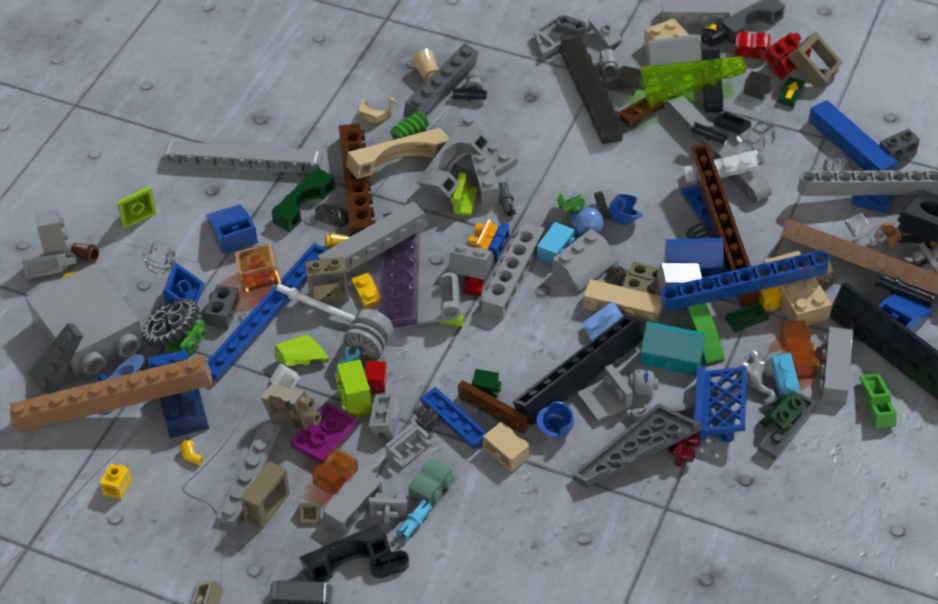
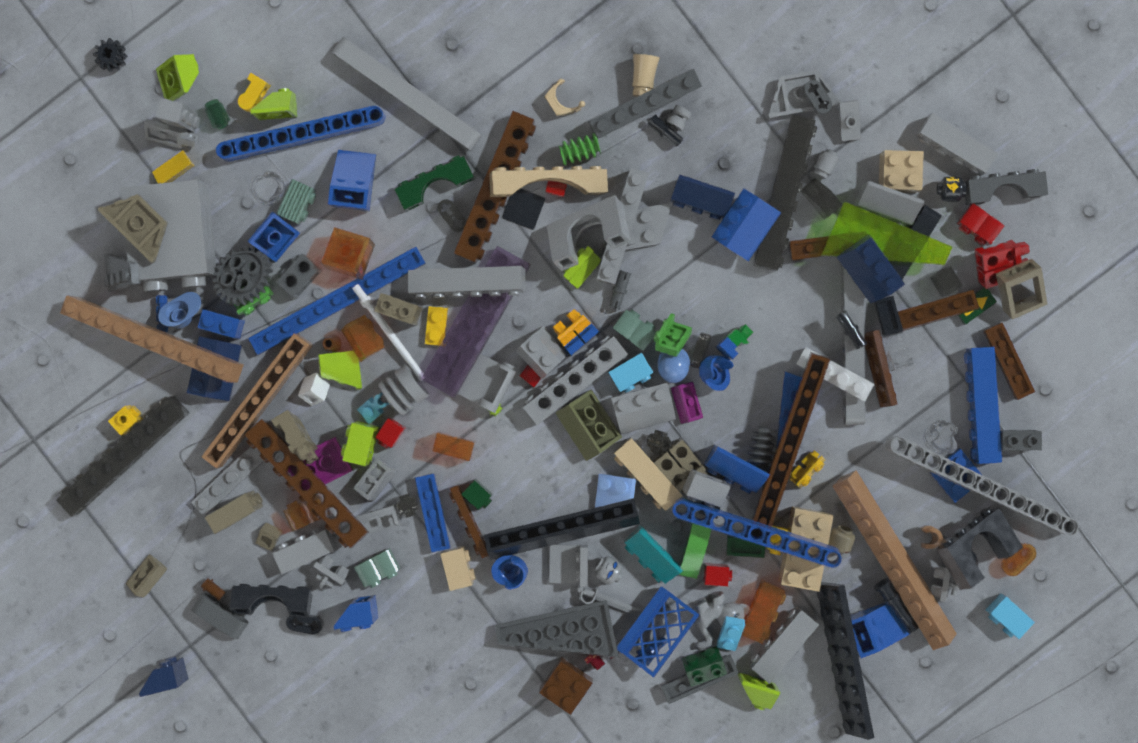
camera: 25 degrees right, 40 degrees up
reddish brown cone [71,243,99,262] -> none
yellow arm [180,440,204,466] -> none
yellow cone [325,233,351,249] -> none
medium azure pin [396,500,432,540] -> none
clear brick [844,213,887,249] -> none
bright green slope [860,373,897,428] -> none
none -> clear smoke brick [56,396,190,517]
none -> dark tan wing [97,194,168,263]
none -> lime slope [156,54,199,101]
none -> reddish brown pin [201,578,226,601]
none -> medium nougat brick [202,333,314,469]
none -> clear green brick [204,99,230,129]
none -> blue beam [216,106,386,161]
none -> yellow leg [238,73,271,112]
none -> reddish brown brick [245,419,369,548]
none -> sand green brick [276,179,316,225]
none -> reddish brown cone [322,334,342,353]
none -> blue slope [334,595,378,632]
none -> clear orange brick [341,315,385,362]
none -> clear orange brick [432,432,476,461]
none -> black sticker [502,189,545,230]
none -> reddish brown brick [539,657,593,715]
none -> red slope [545,181,567,198]
none -> olive slope [555,389,622,461]
none -> sand green brick [612,309,656,351]
none -> dark blue slope [670,174,735,221]
none -> magenta slope [671,381,703,424]
none -> red brick [703,563,733,587]
none -> blue slope [711,188,781,261]
none -> hips [715,324,754,360]
none -> lime slope [737,672,780,710]
none -> yellow hinge [789,450,825,489]
none -> dark blue slope [837,234,905,303]
none -> reddish brown plate [864,330,898,408]
none -> reddish brown plate [898,290,979,331]
none -> reddish brown plate [983,322,1035,400]

